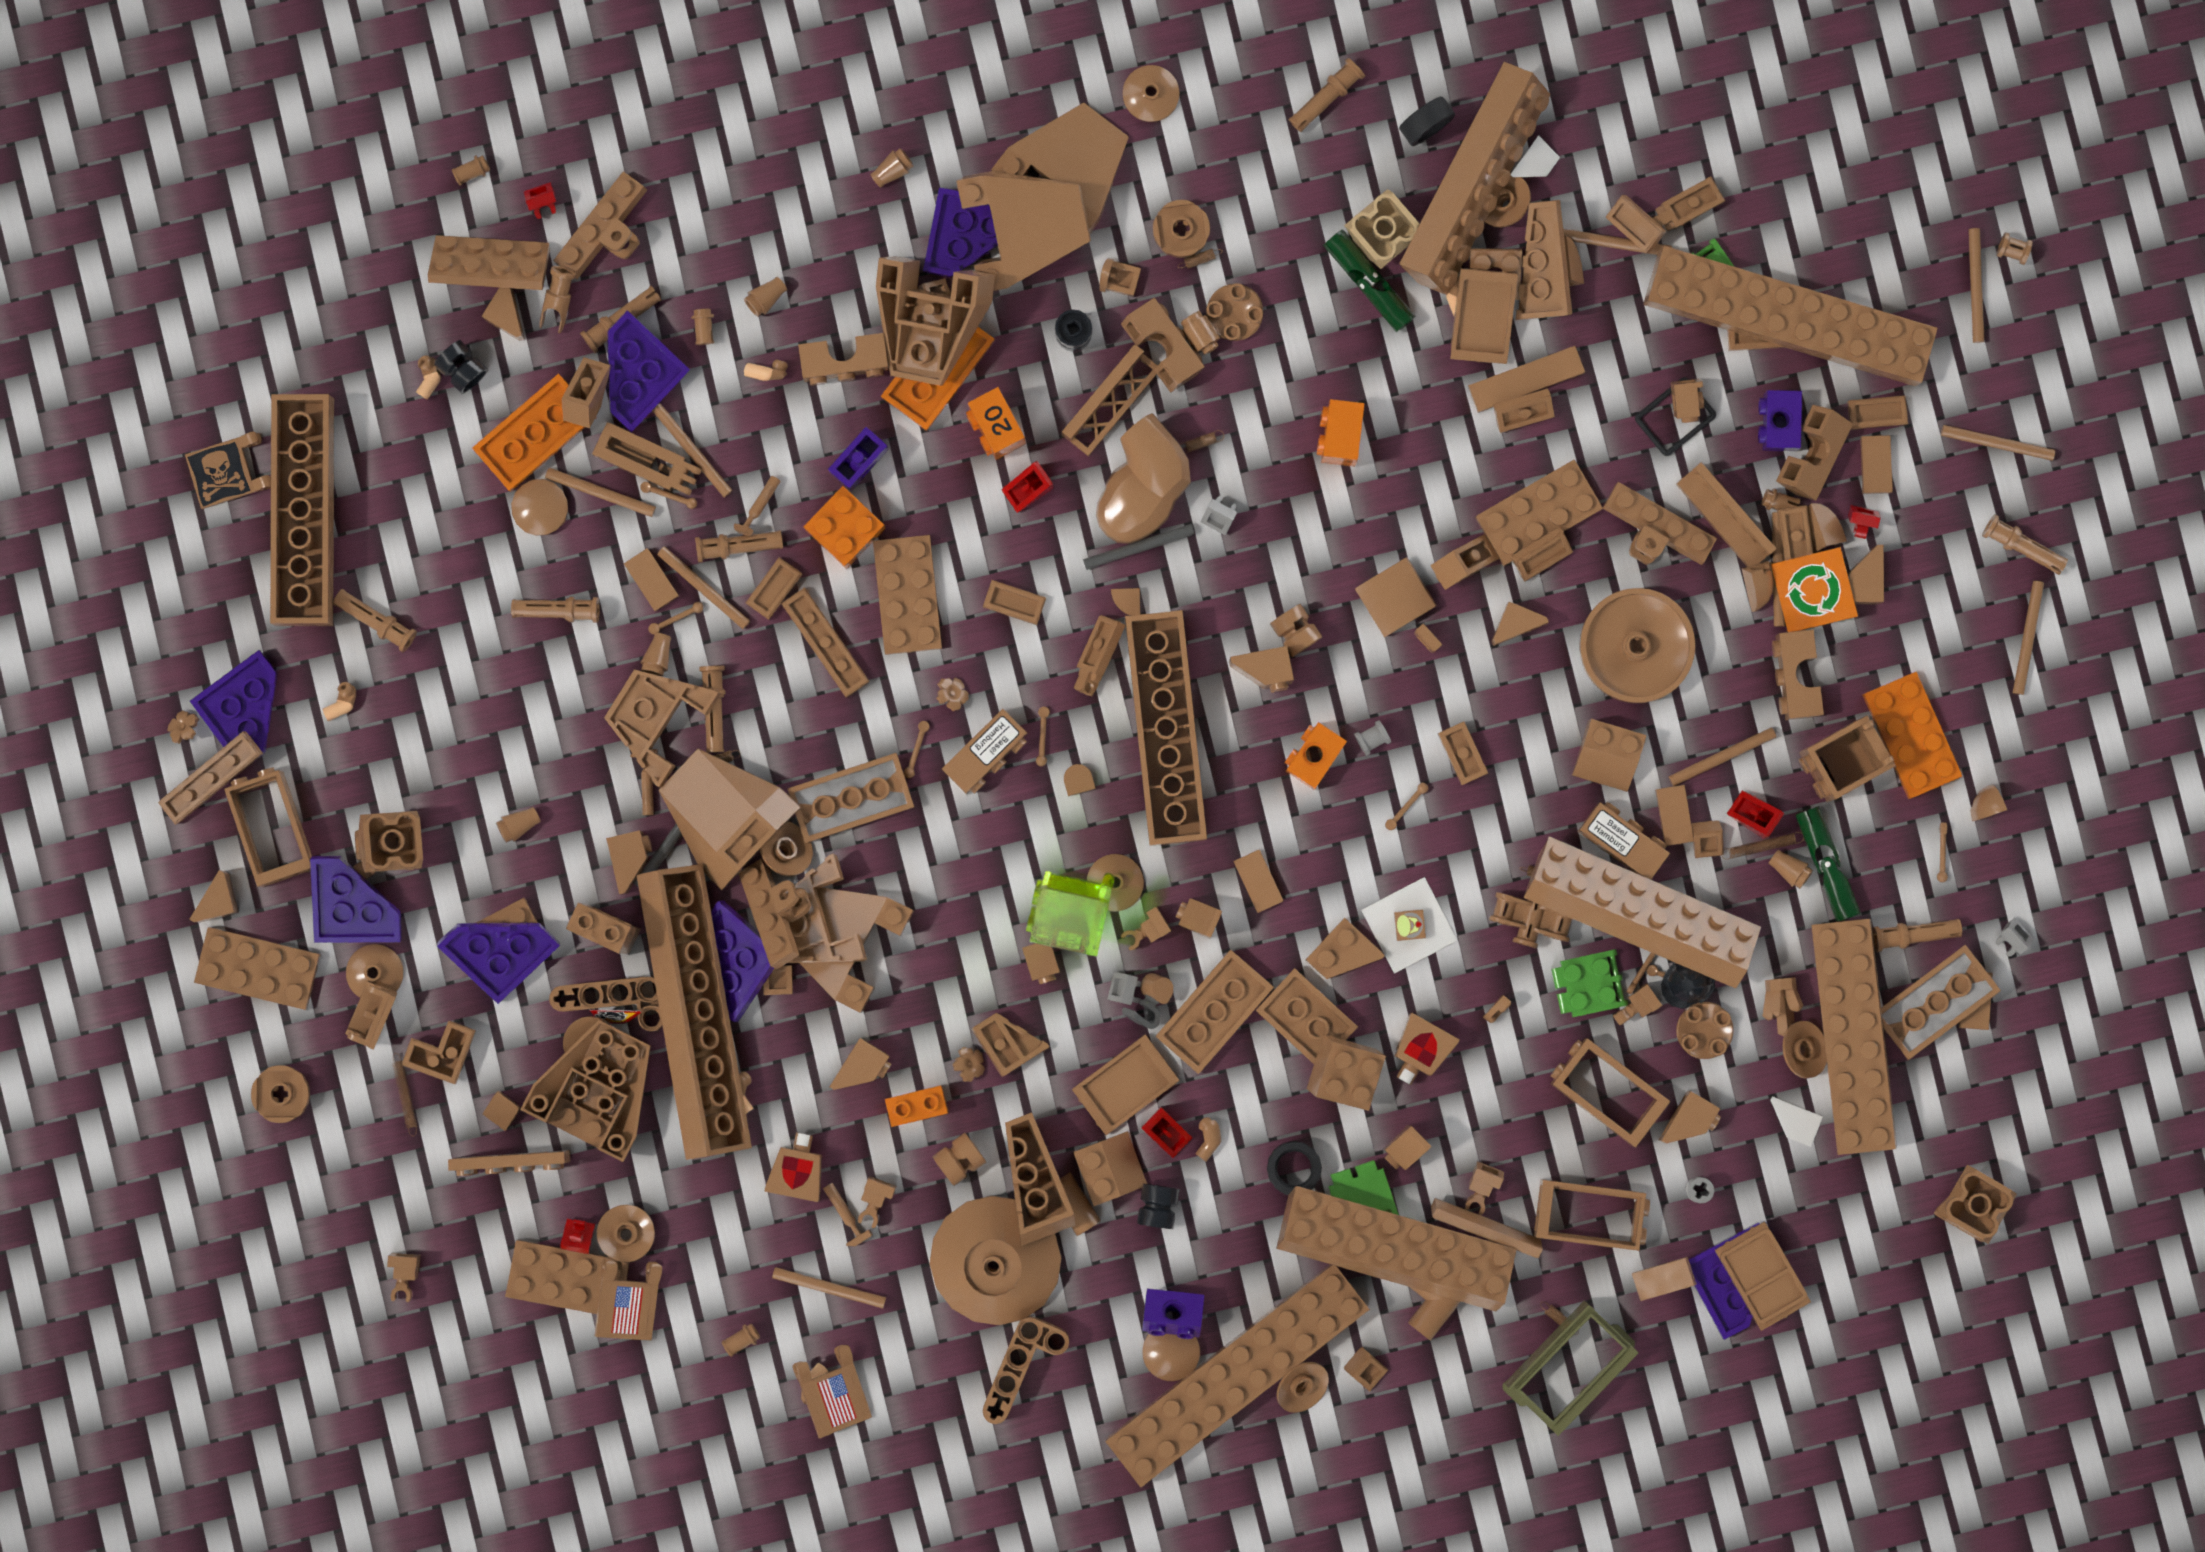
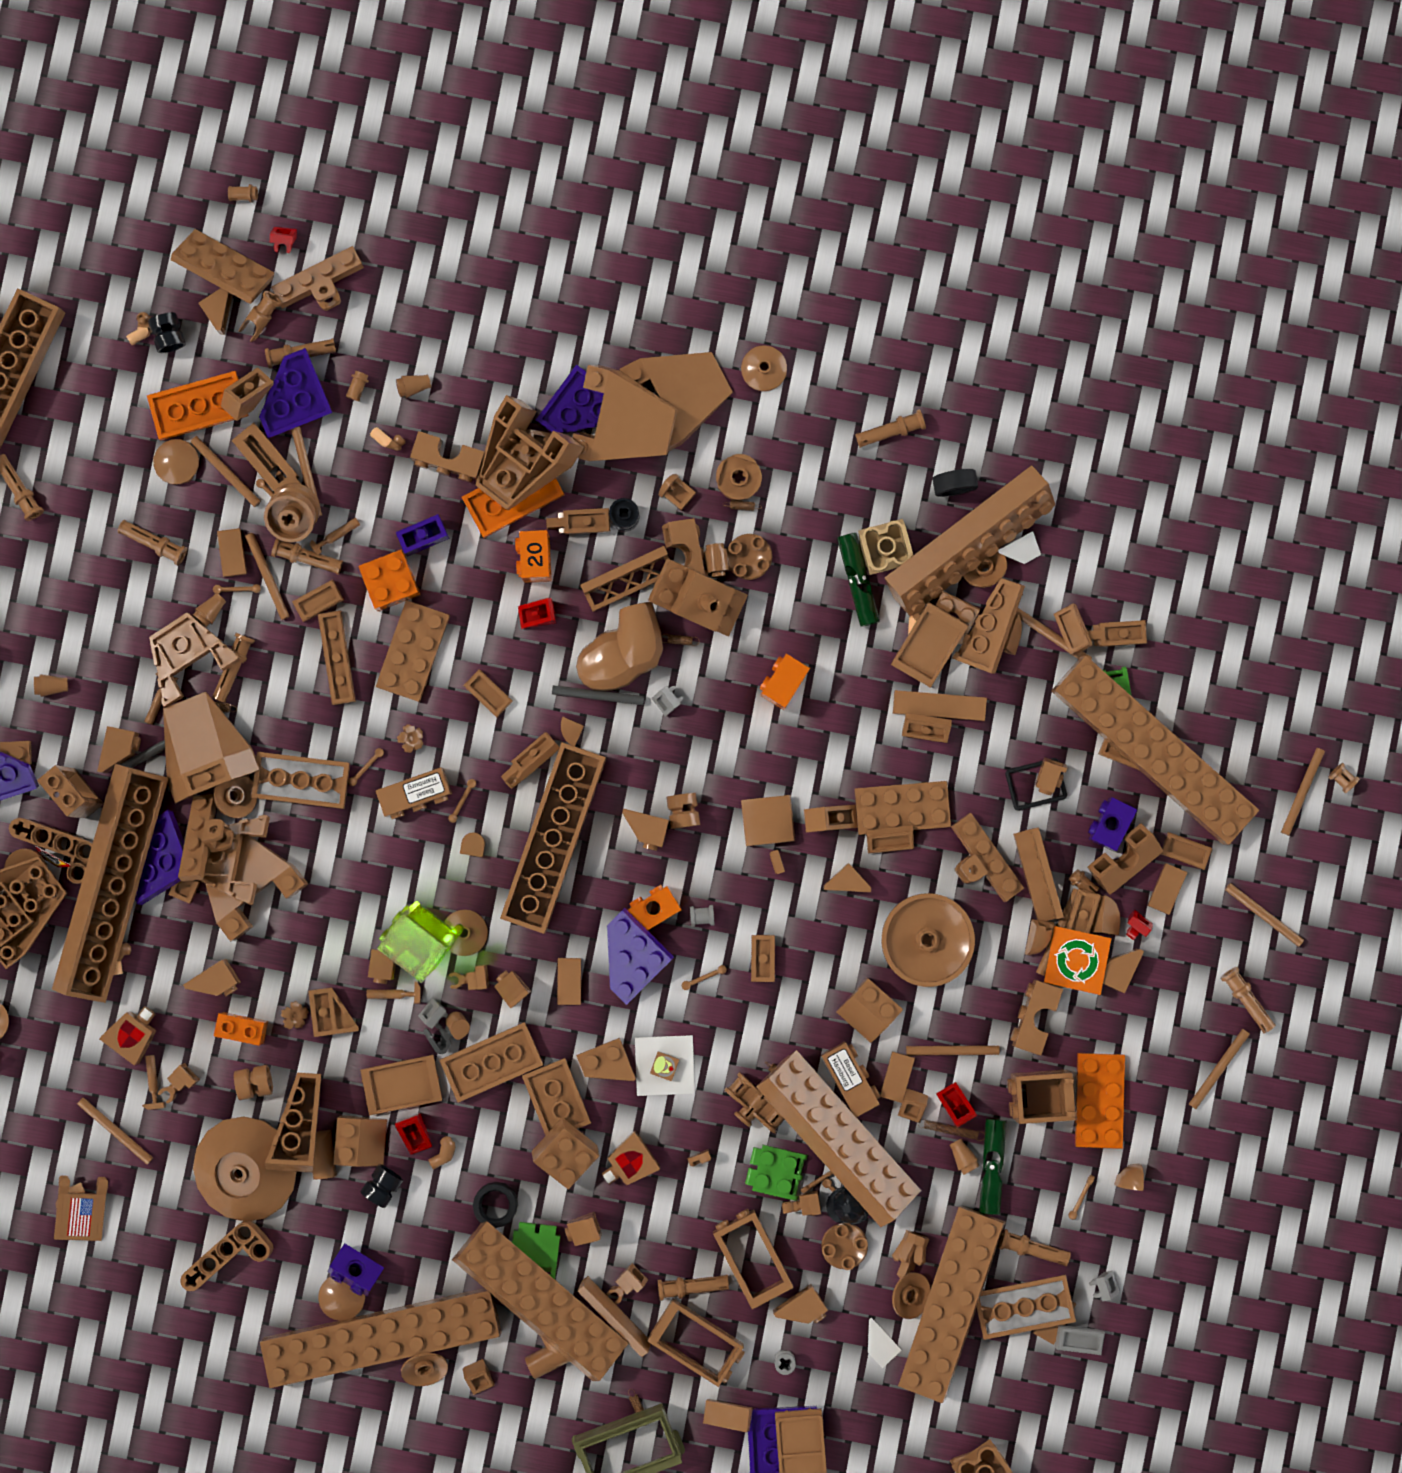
camera: 25 degrees right, 0 degrees up
medium nougat pin [721,1324,760,1357] -> none
medium nougat cone [870,148,914,188] -> none
none -> medium nougat wheel [264,483,321,542]
none -> medium nougat piece [366,981,421,1004]
none -> medium nougat hinge [546,508,611,535]
none -> plate [607,908,674,1005]
none -> medium nougat brick [648,558,748,637]
none -> medium nougat pin [657,1275,729,1301]
none -> light grey tile [1055,1325,1105,1355]

